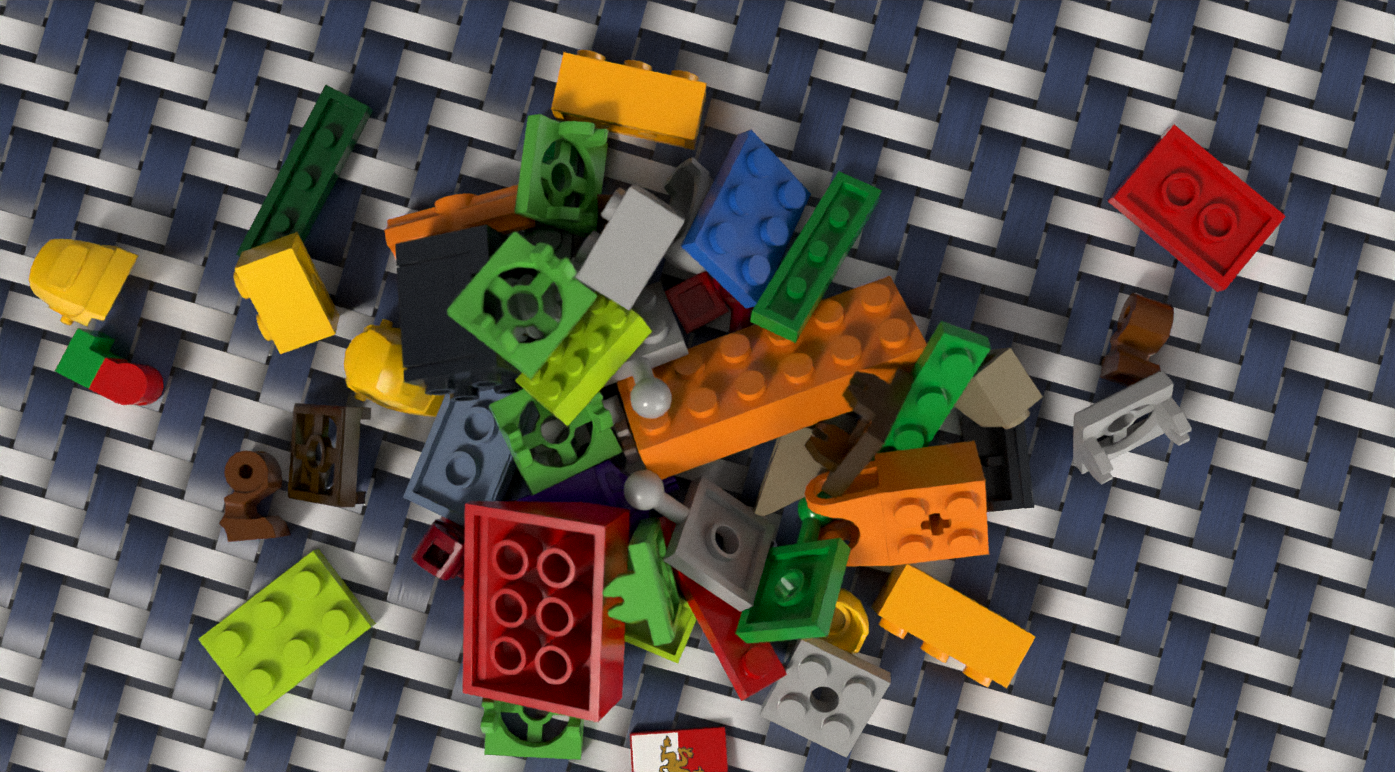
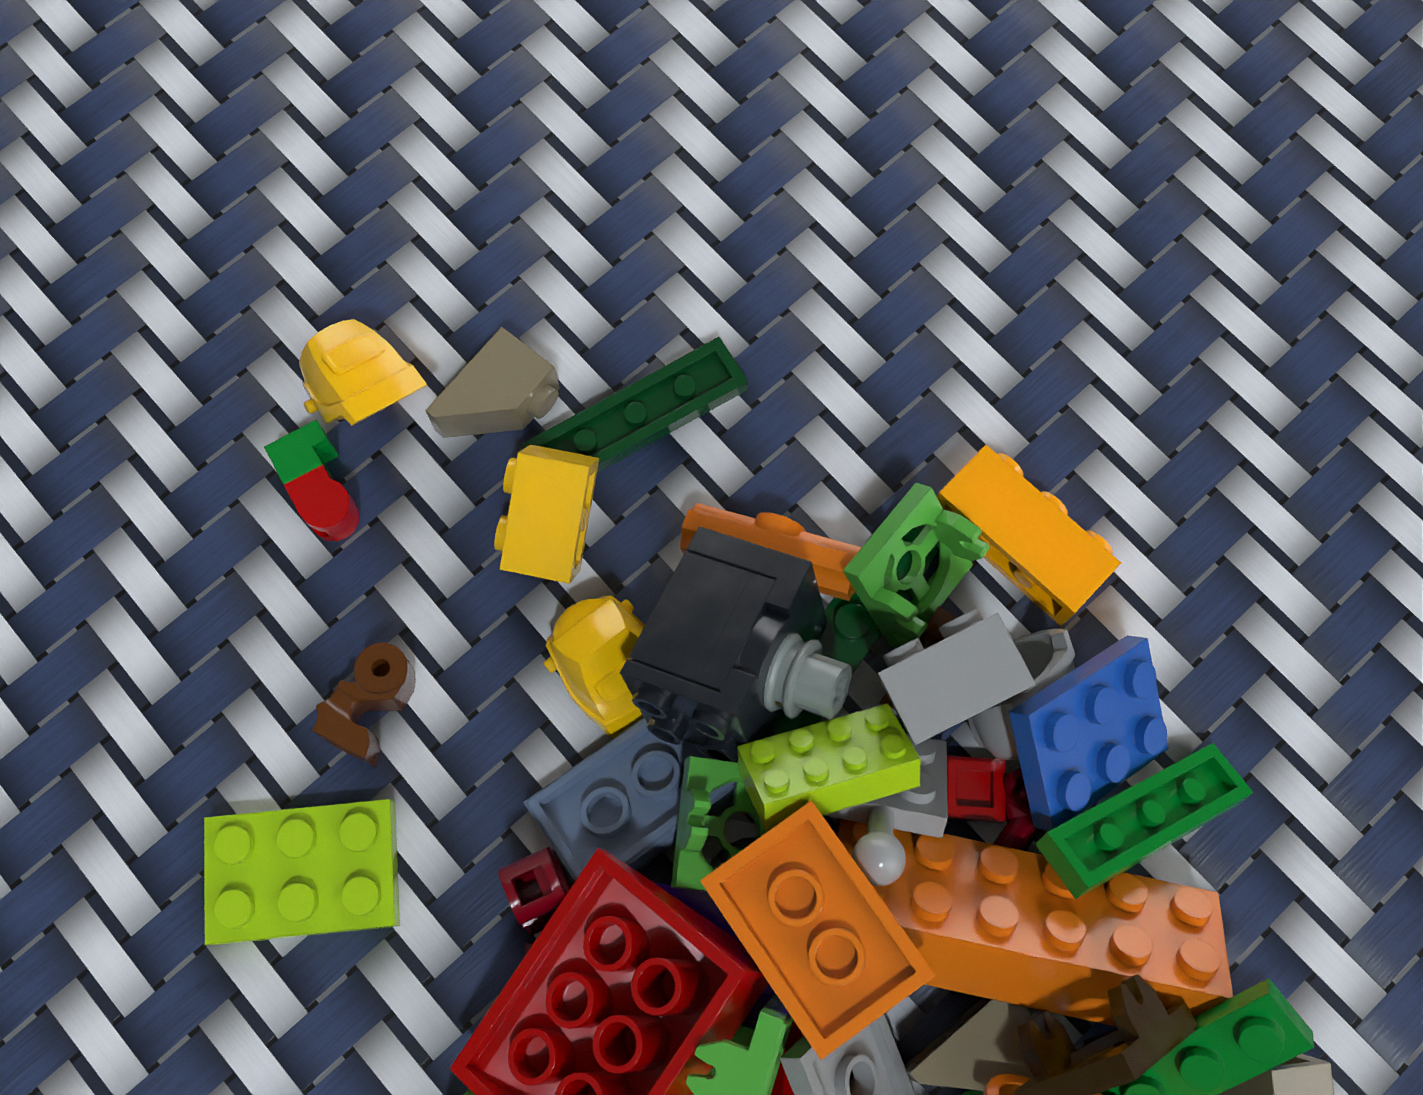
camera: 30 degrees right, 15 degrees down
dark brown piece [288,403,371,507] -> none
bright green piece [447,231,597,379] -> none
none -> dark tan slope [425,327,560,438]
none -> orange plate [700,800,936,1060]

